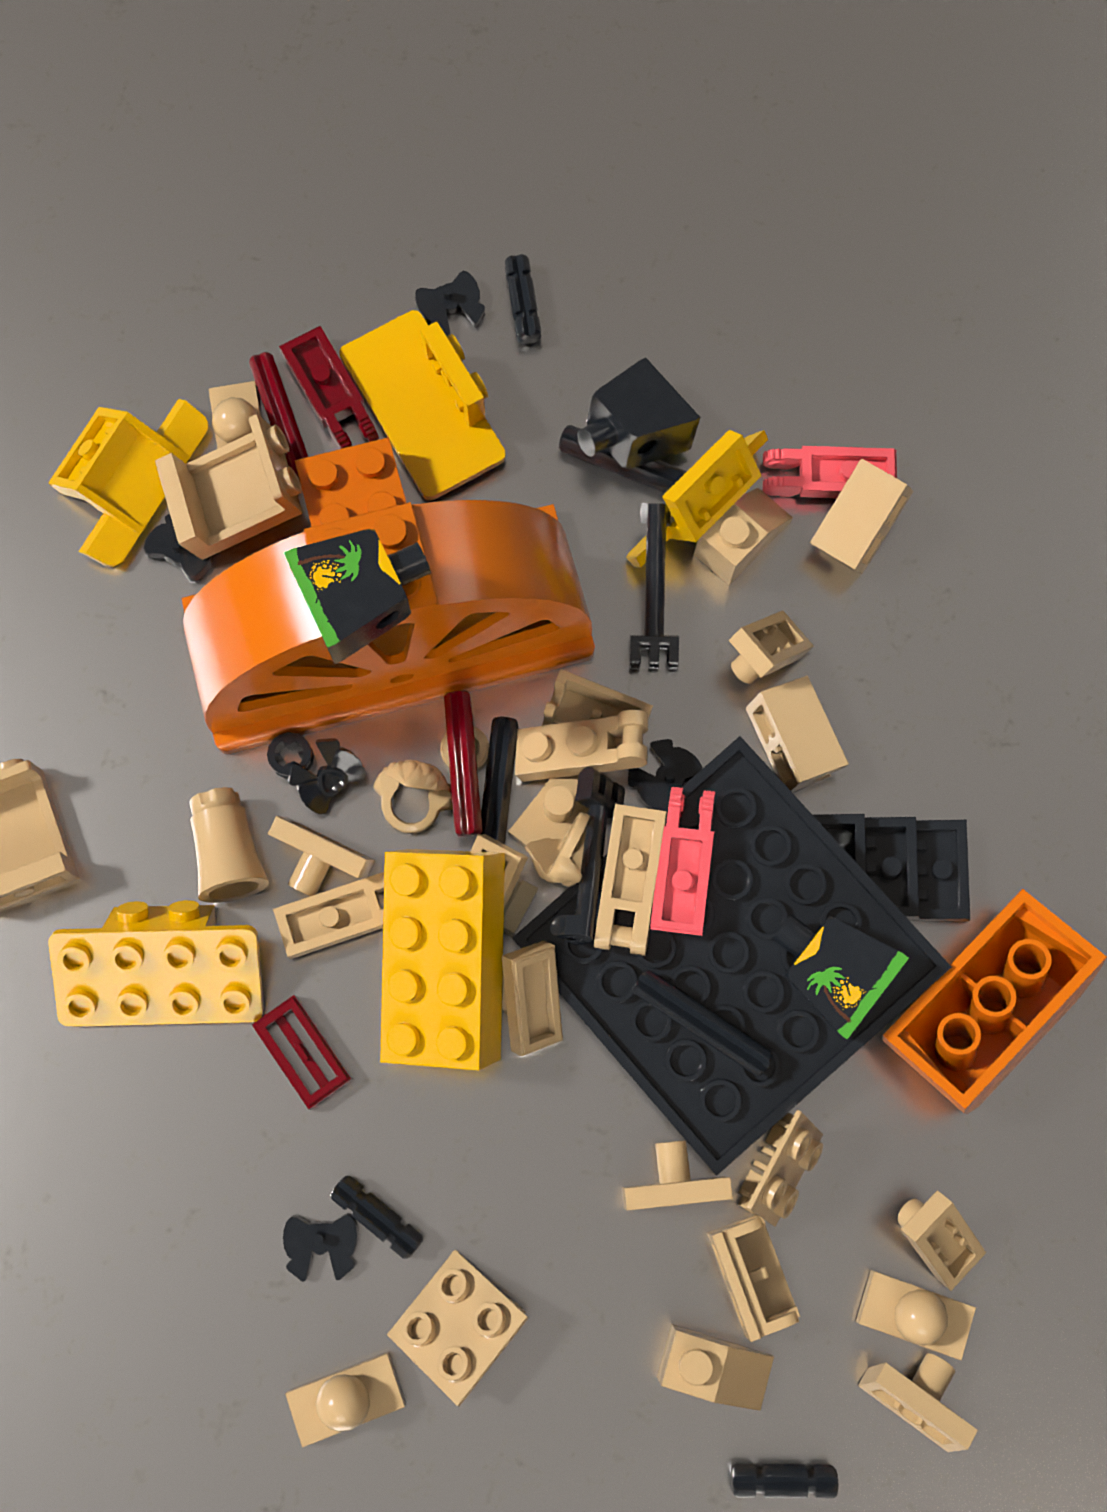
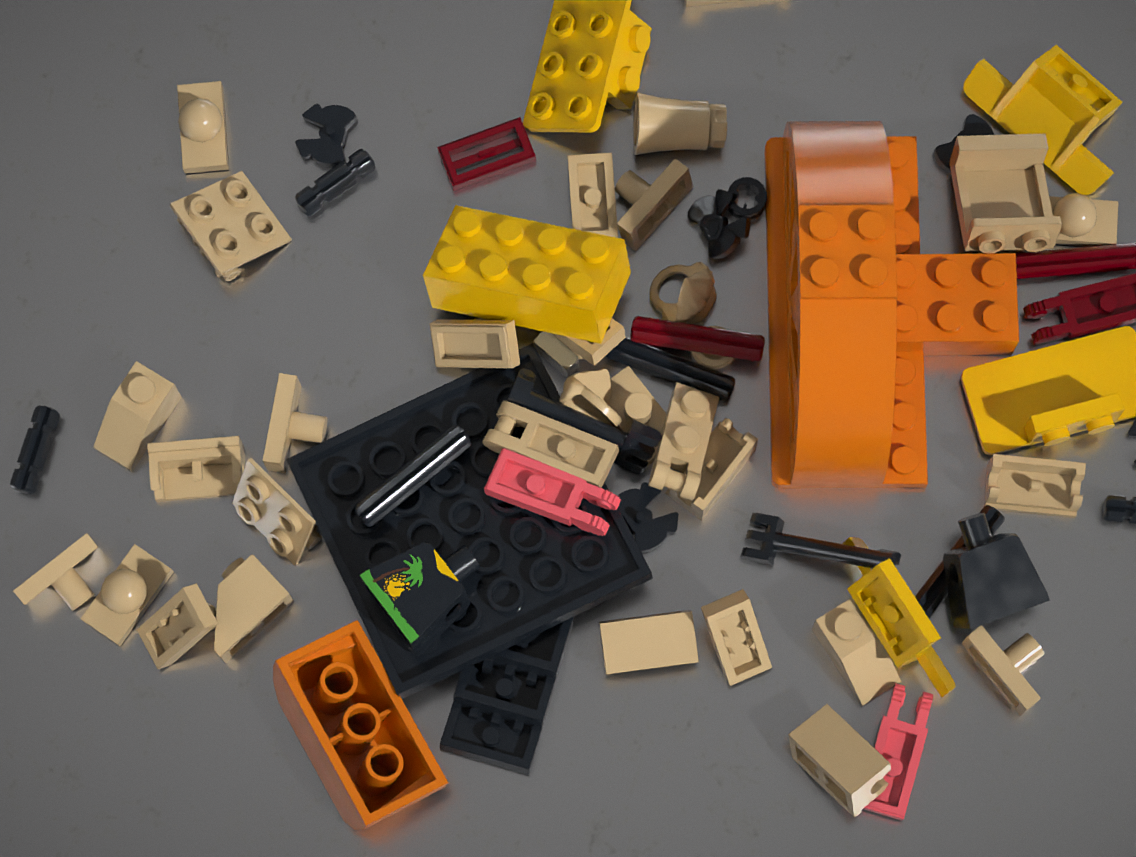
camera: 110 degrees right, 0 degrees up
black torso [283,529,431,664] -> none
none -> tan slope [214,554,294,663]
none -> tan tile [962,625,1044,716]
none -> tan hinge [984,454,1086,518]

